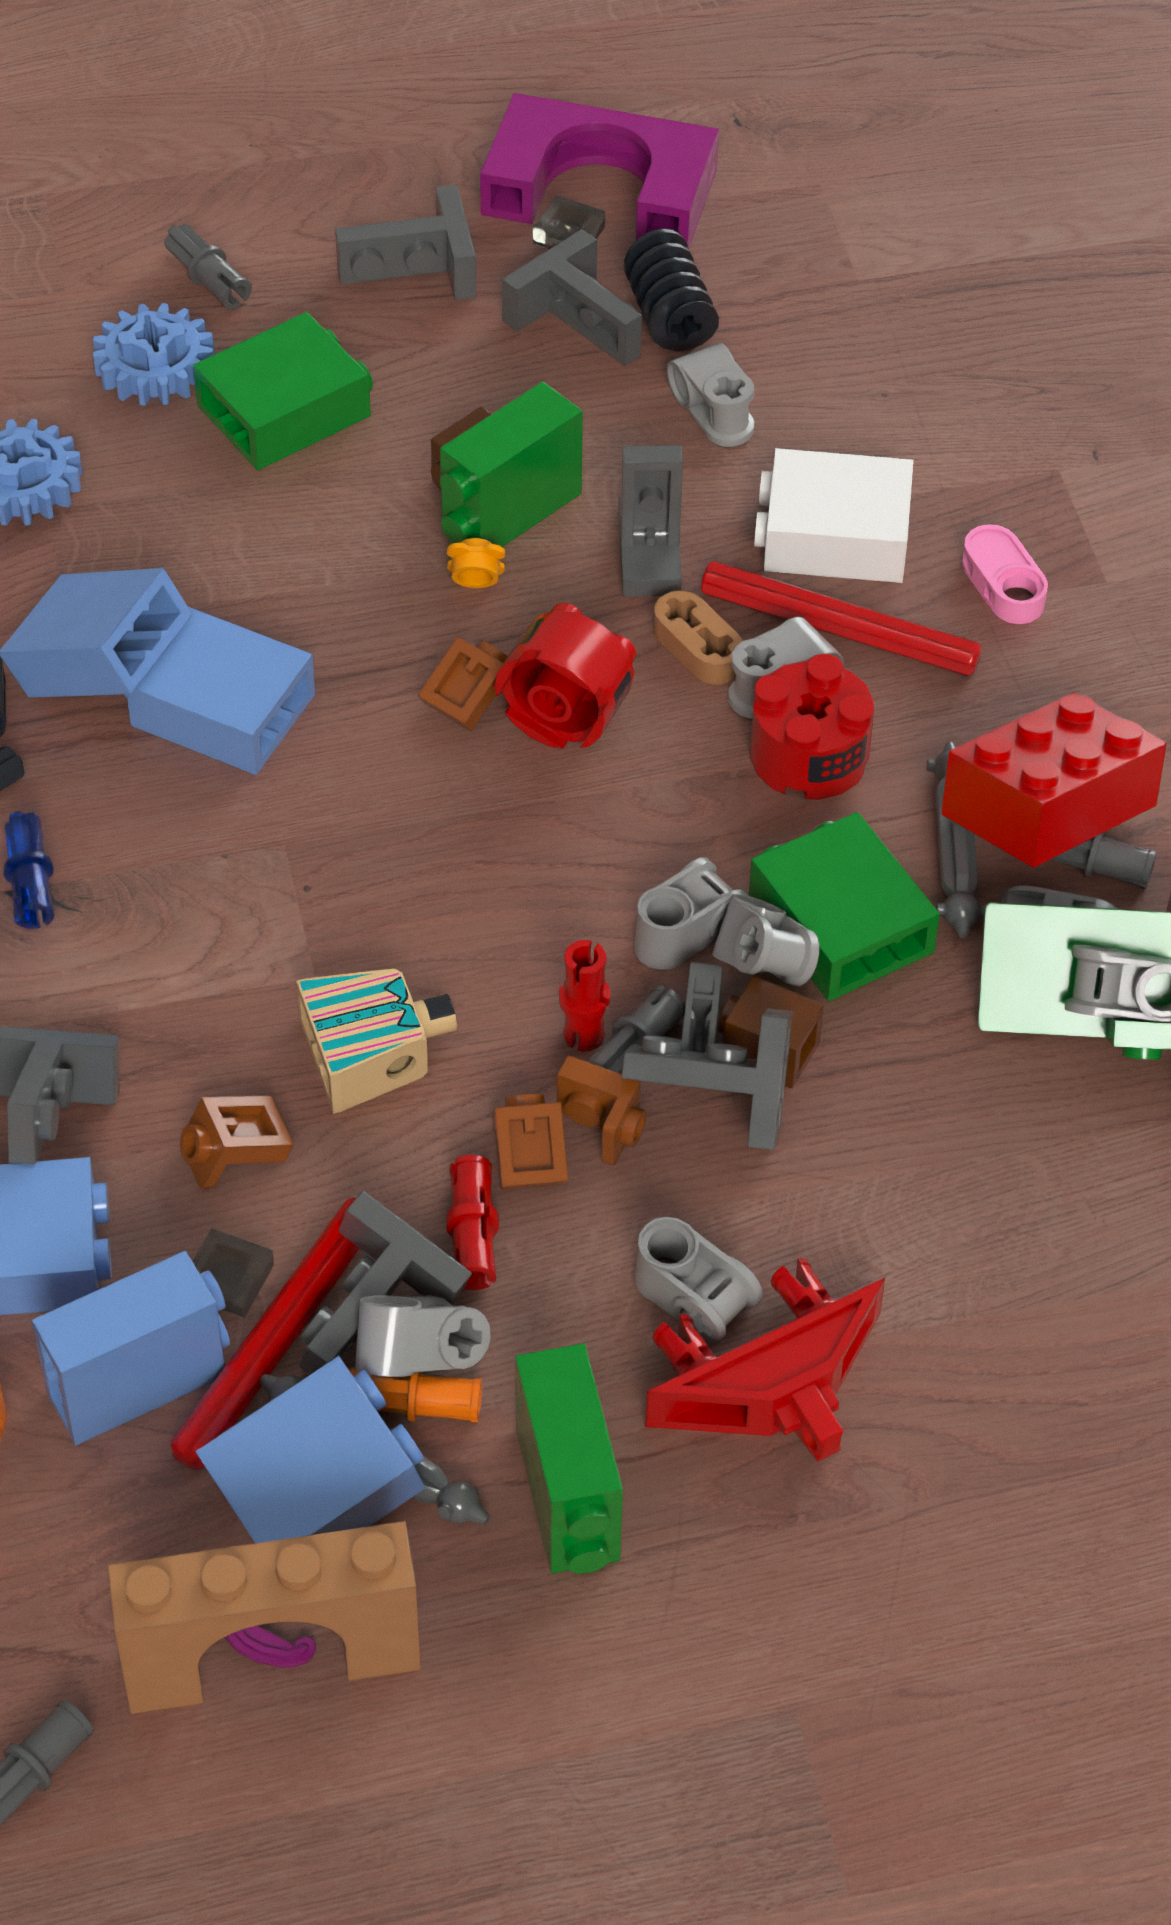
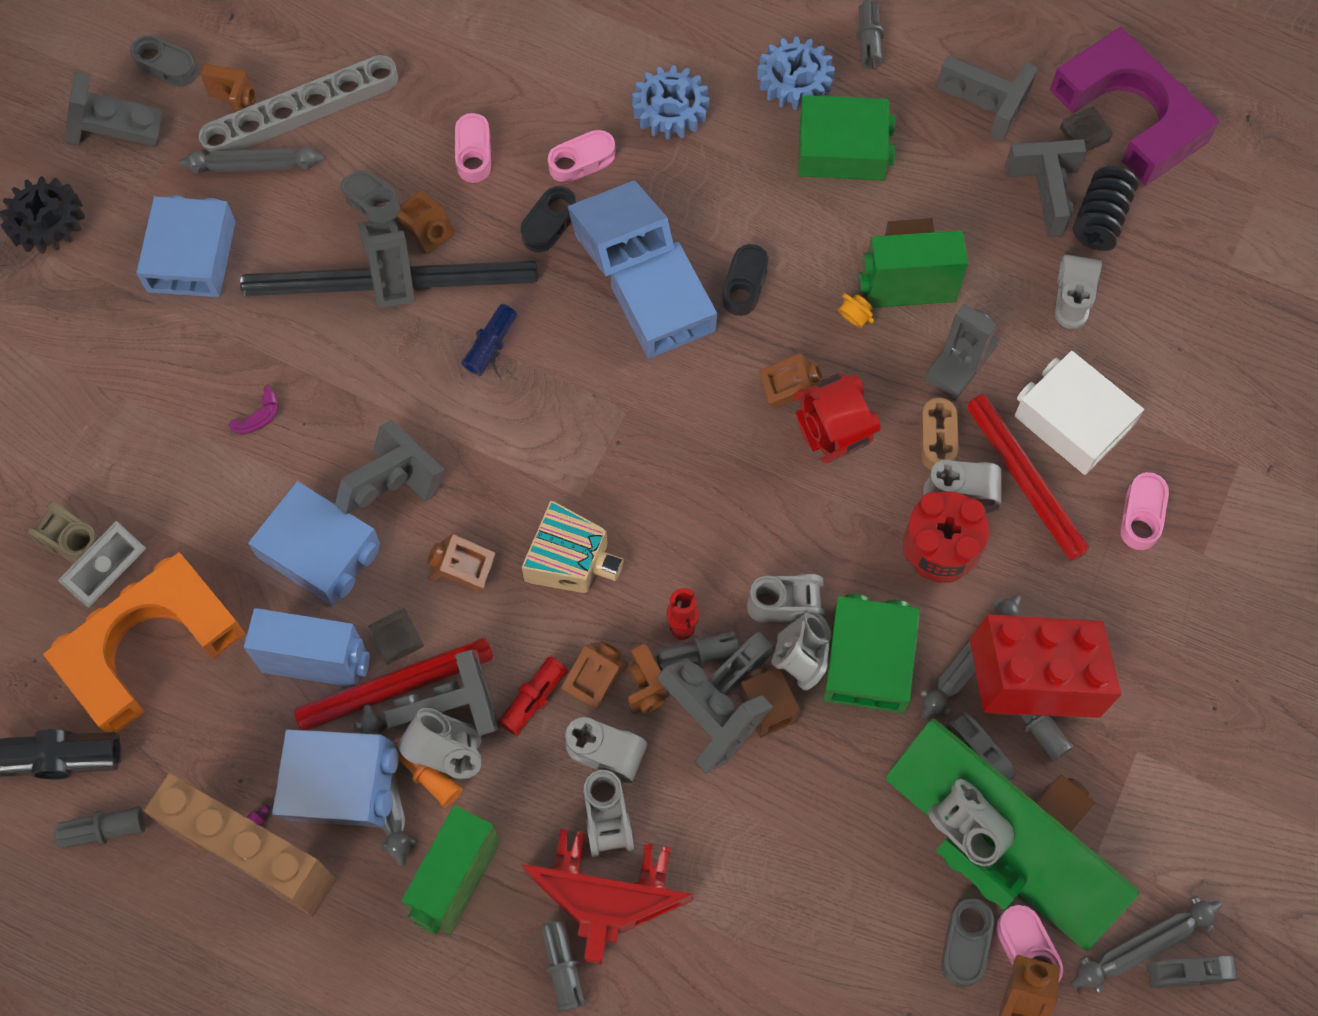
camera: 40 degrees right, 15 degrees up
none -> dark grey axle [541,919,586,1012]
none -> light grey piece [565,717,648,783]
none -> black piece [722,244,768,316]

